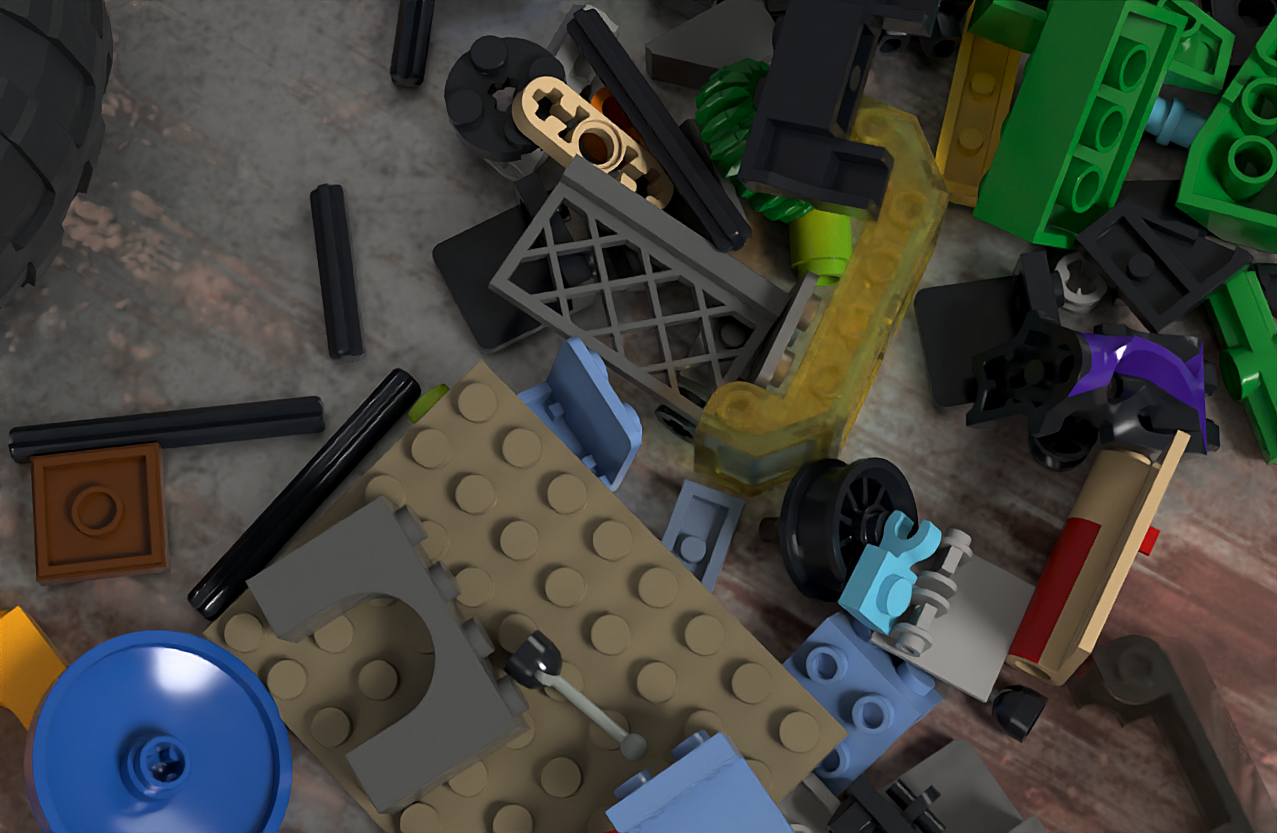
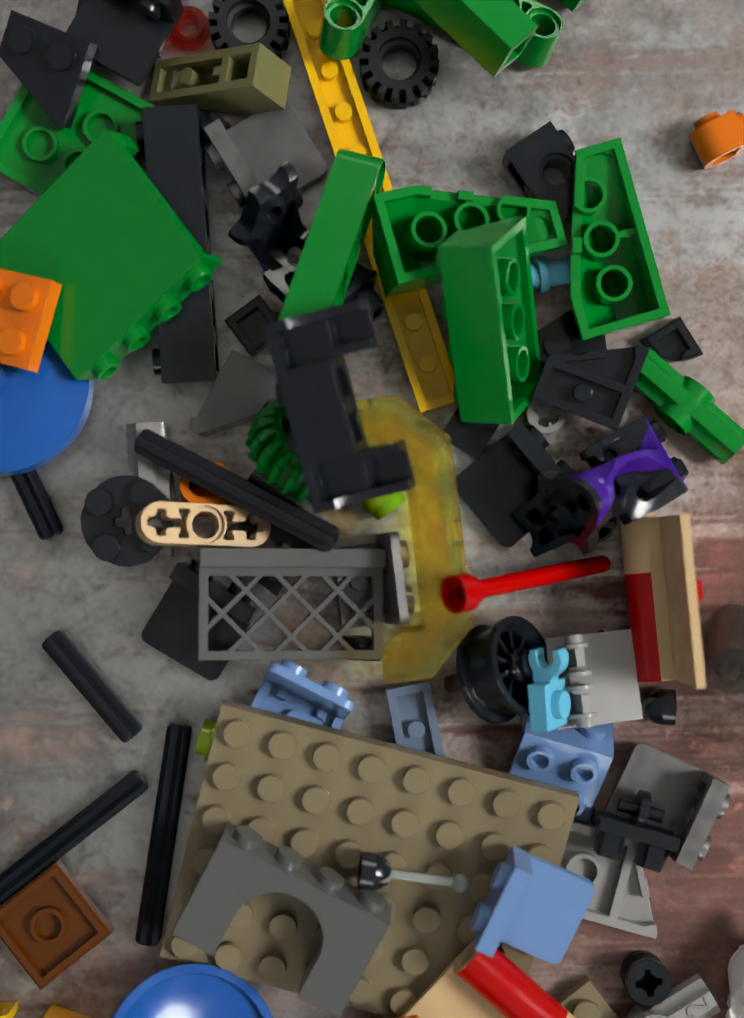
camera: 30 degrees left, 15 degrees up
none -> black tile [439,407,500,461]
none -> red piece [440,555,611,614]

